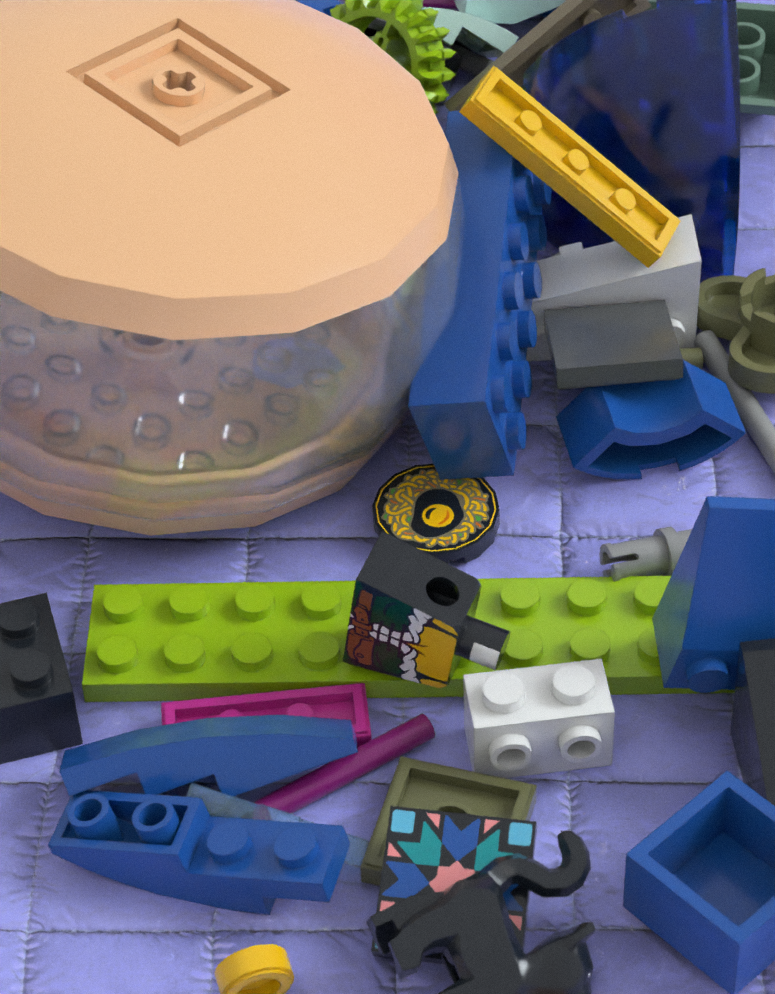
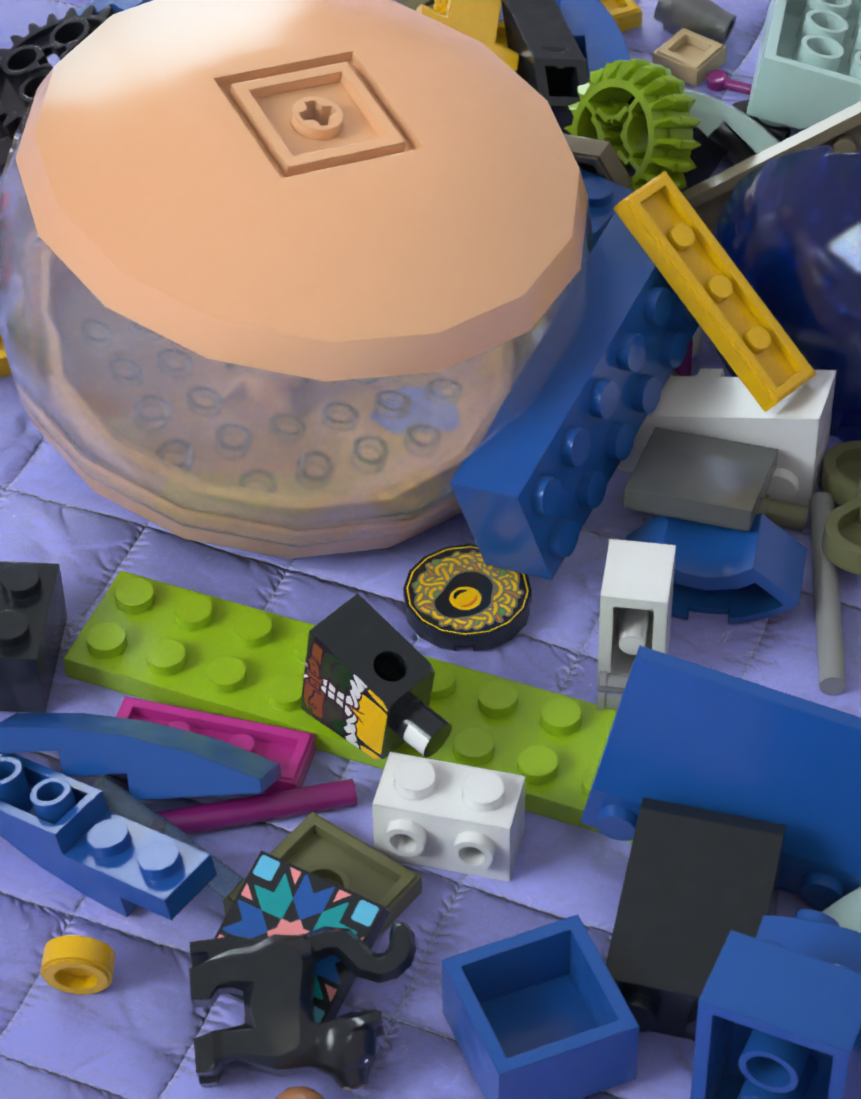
camera: 20 degrees right, 0 degrees up
none -> white brick [597,539,676,687]

